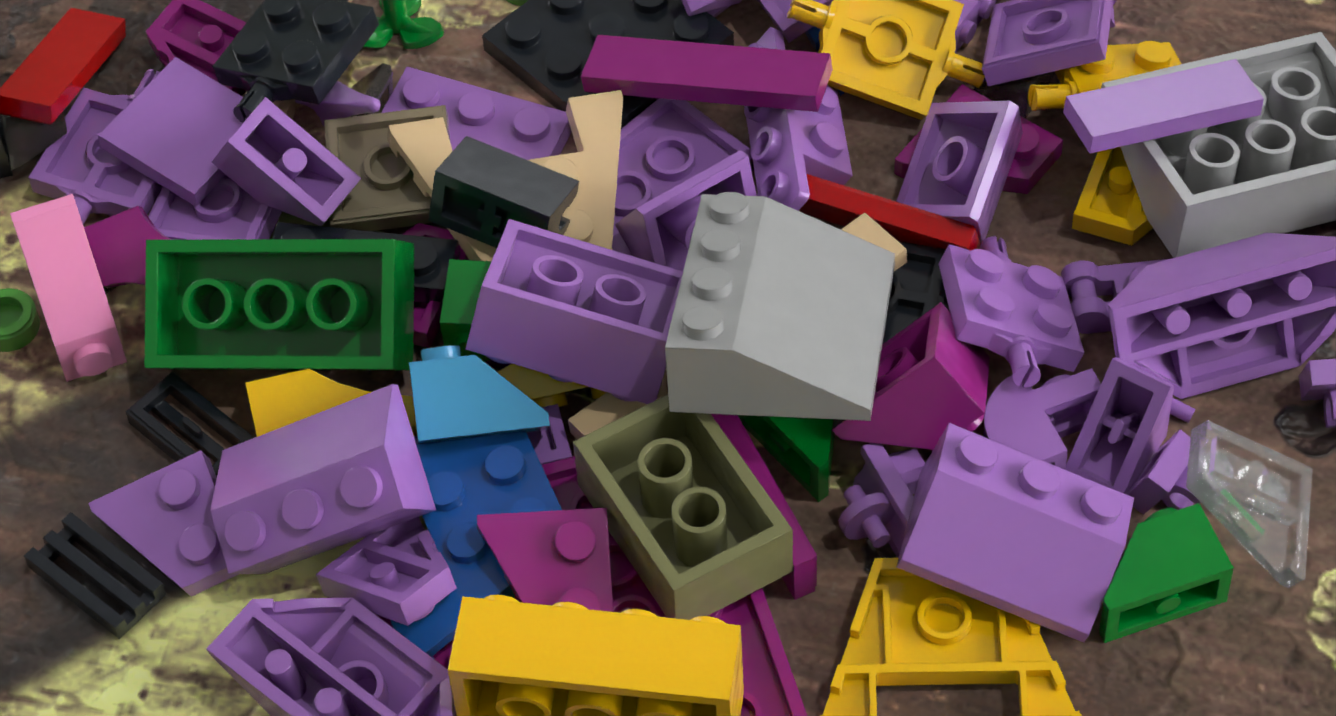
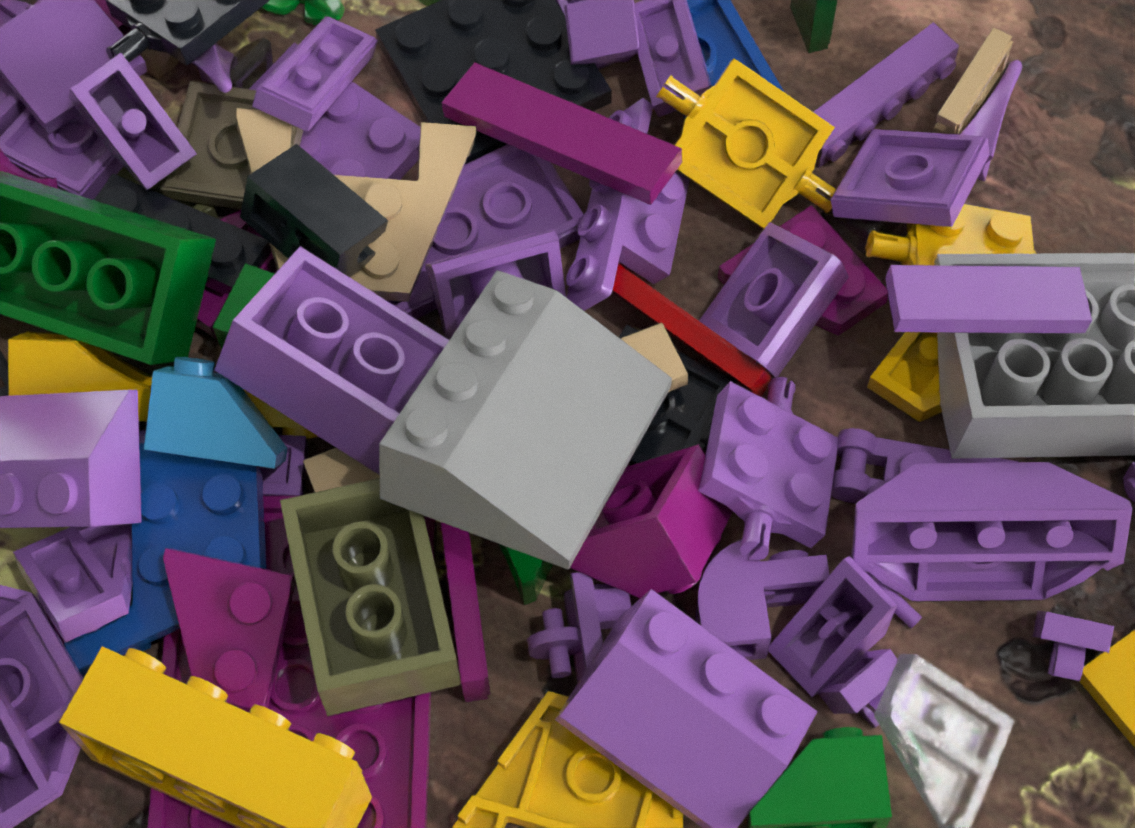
camera: 15 degrees right, 10 degrees up
none -> medium lavender tile [252,16,378,132]

